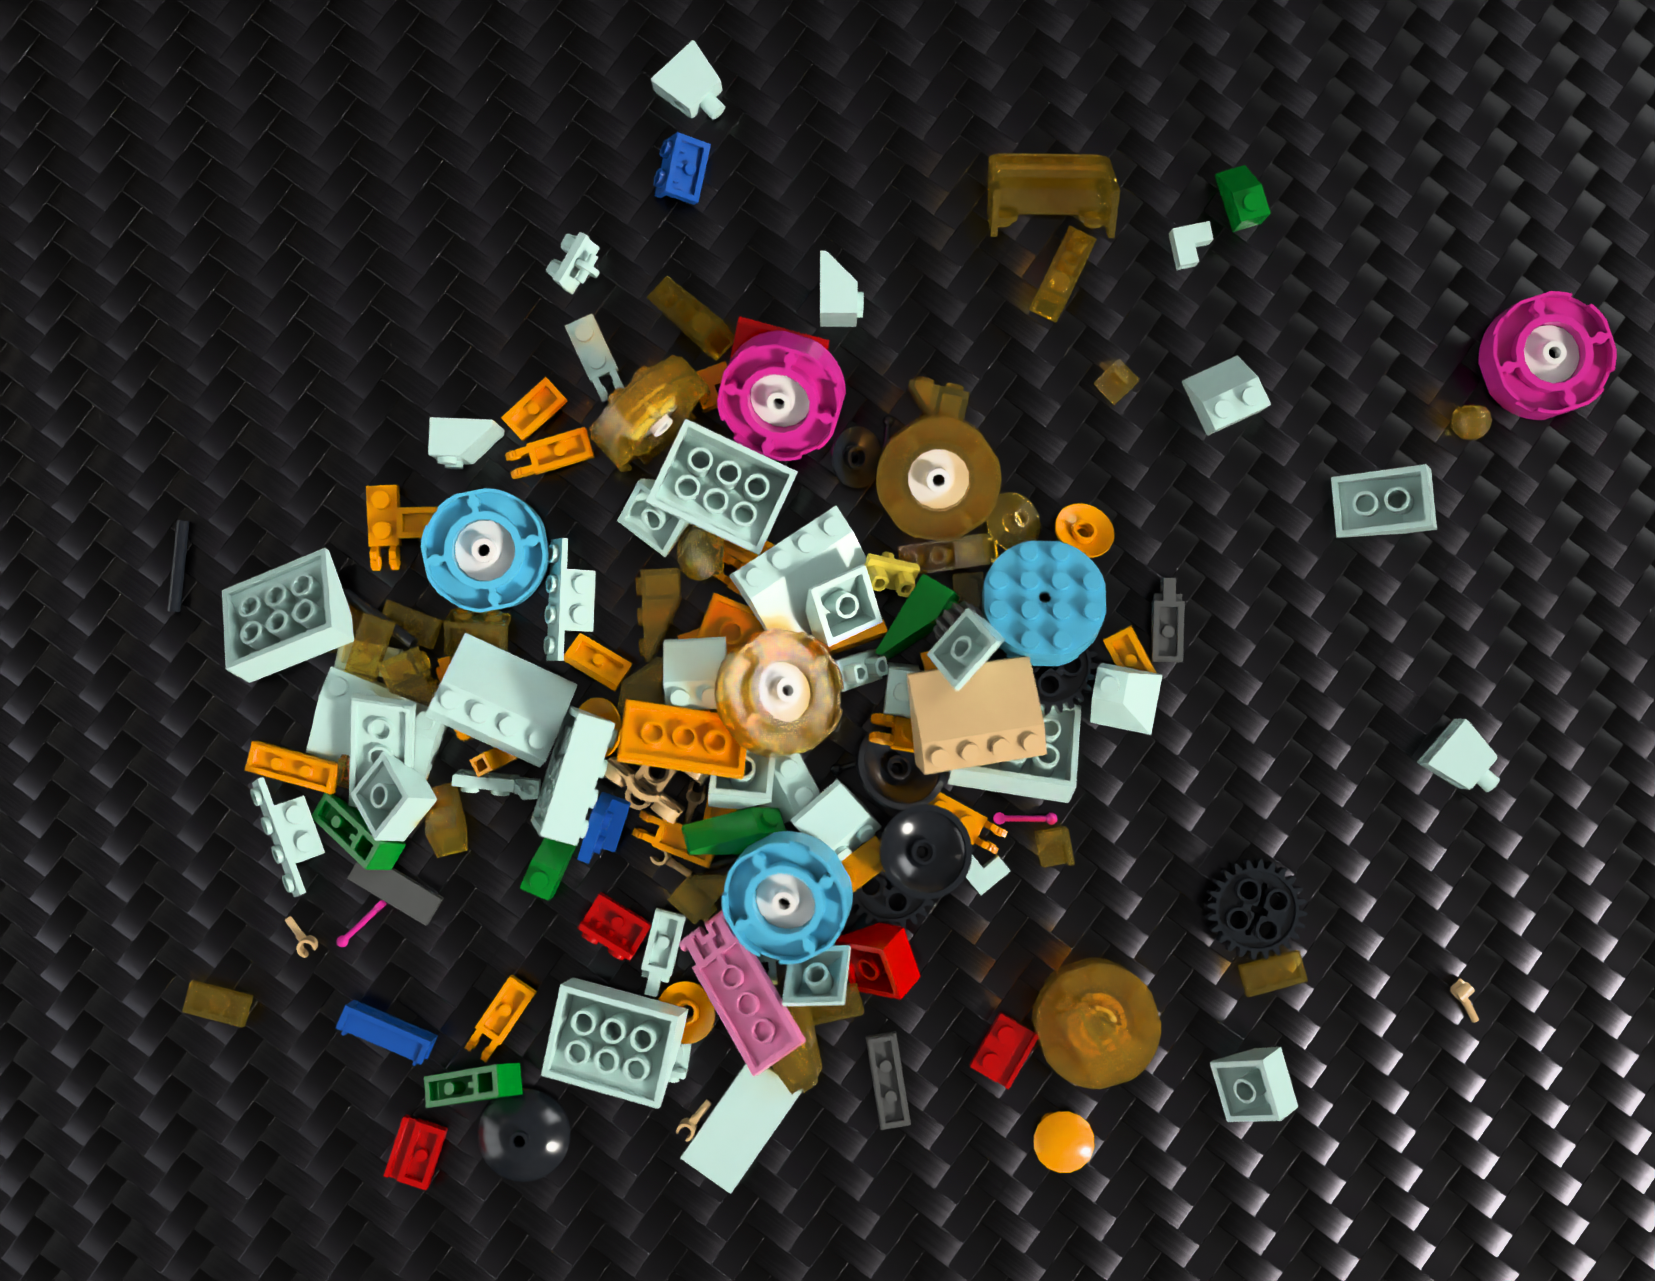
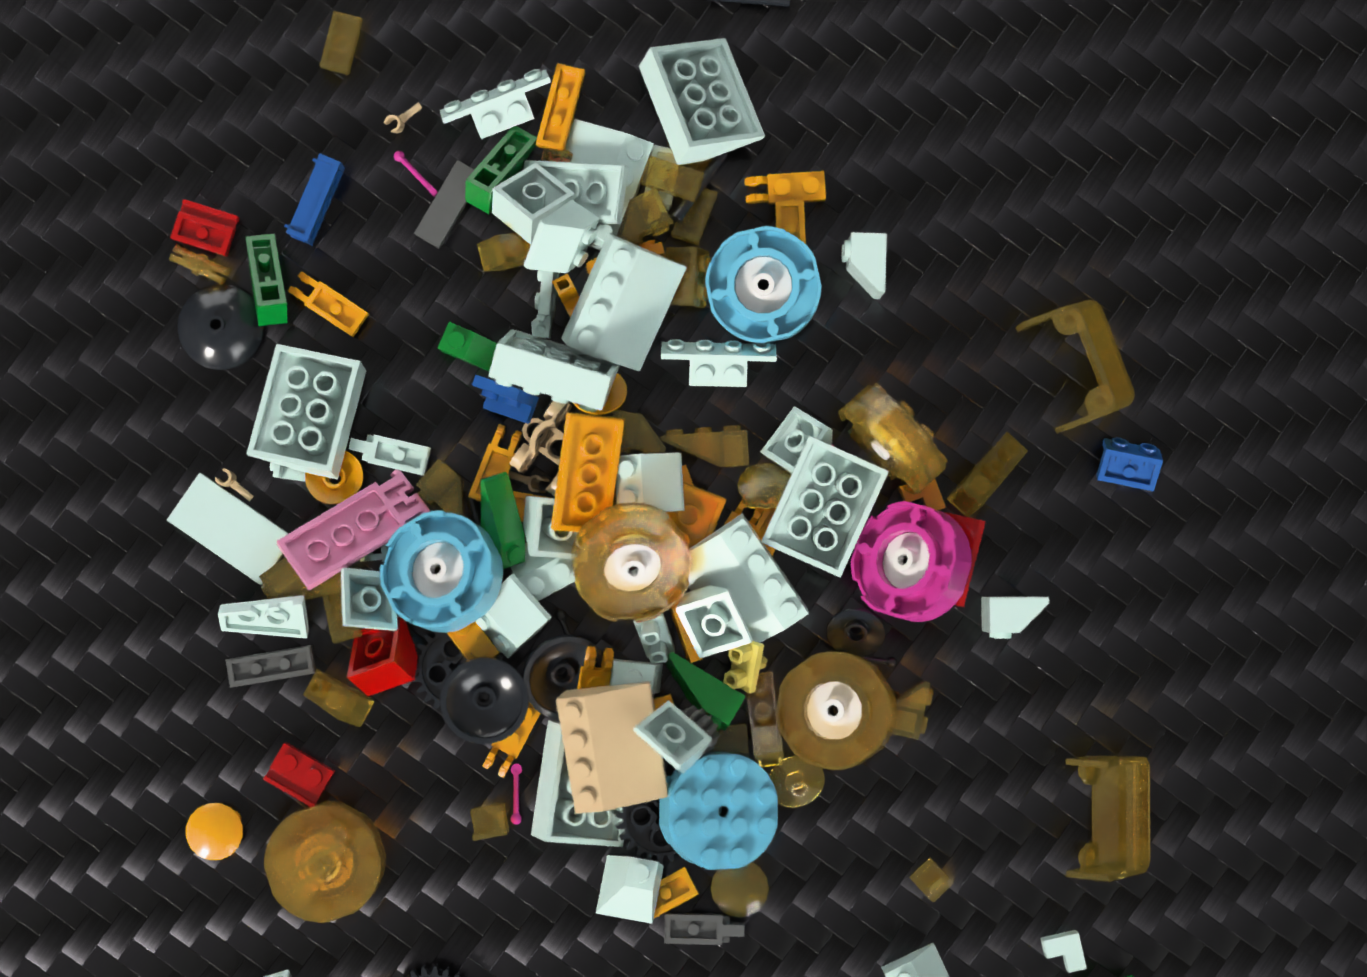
camera: 90 degrees right, 0 degrees up
light orange plate [501,377,568,442] -> none
light orange hinge [505,427,595,479] -> none
light aqua hips [546,232,600,294] -> none
light orange plate [564,633,632,691] -> none
light aqua hinge [565,313,626,402] -> none
red bracket [577,892,652,960] -> none
tan hand [650,849,692,878] -> none
light aqua torso [651,40,725,120] -> none
light aqua piece [966,854,1010,895] -> none
clear yellow slope [1029,226,1096,323] -> none
light orange dish [1055,503,1114,558] -> none
none -> clear yellow pin [169,244,230,285]
none -> light aqua wing [218,595,309,638]
none -> clear yellow slope [303,670,374,727]
none -> light aqua slope [523,199,599,273]
none -> clear yellow dish [711,862,769,917]
none -> clear yellow windscreen [1016,300,1135,433]

